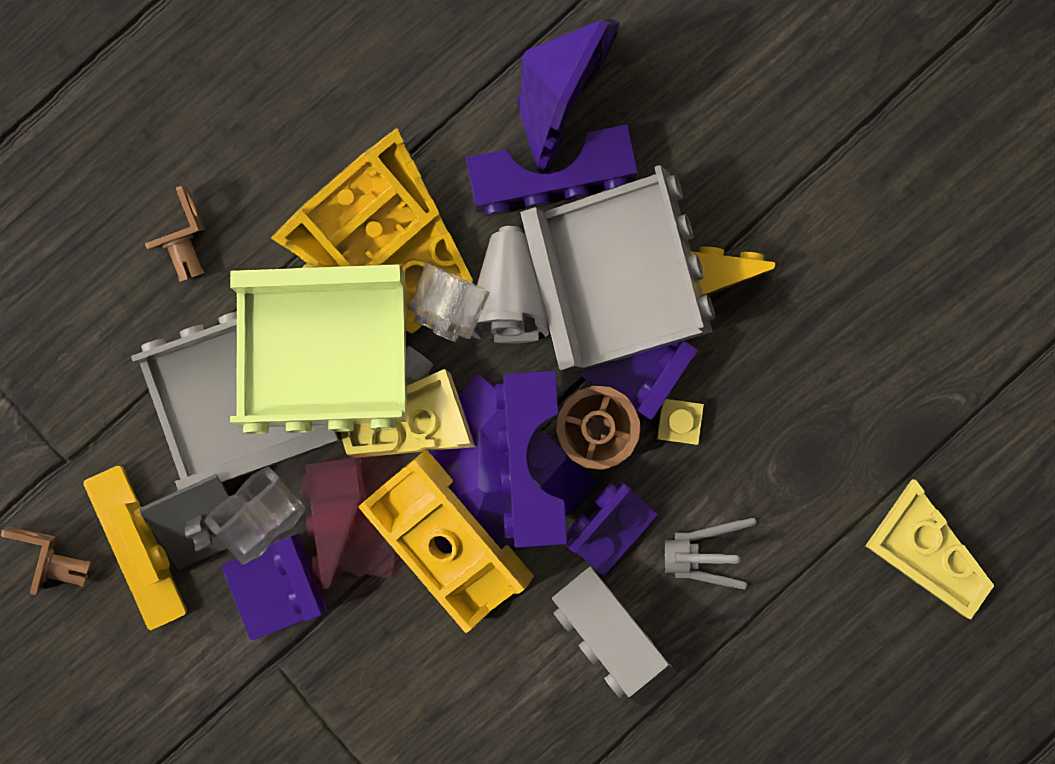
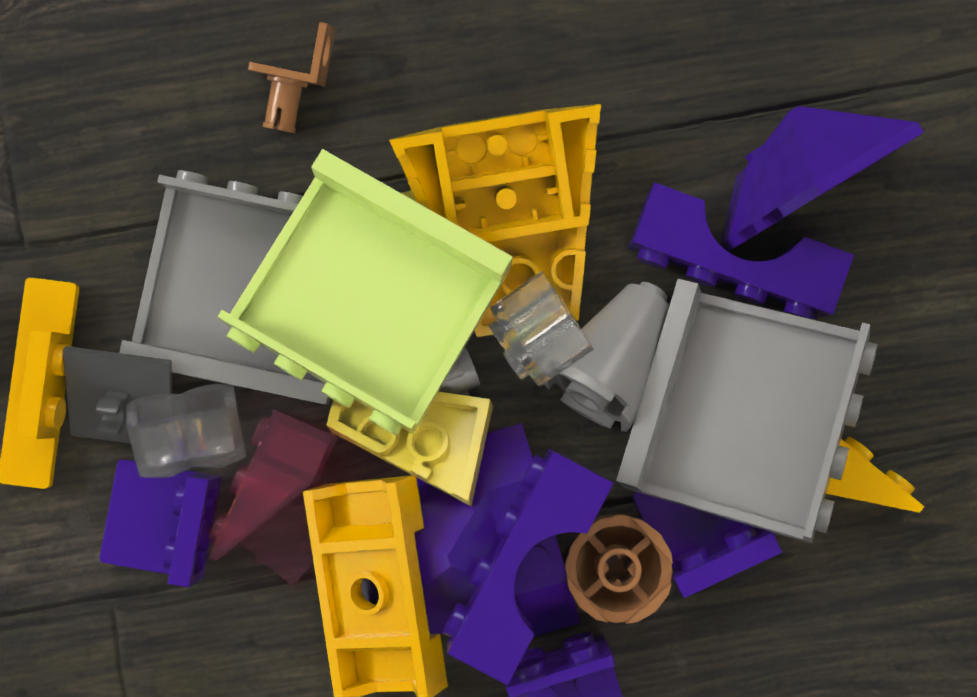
camera: 30 degrees right, 0 degrees up
light yellow plate [656,399,704,445] -> none

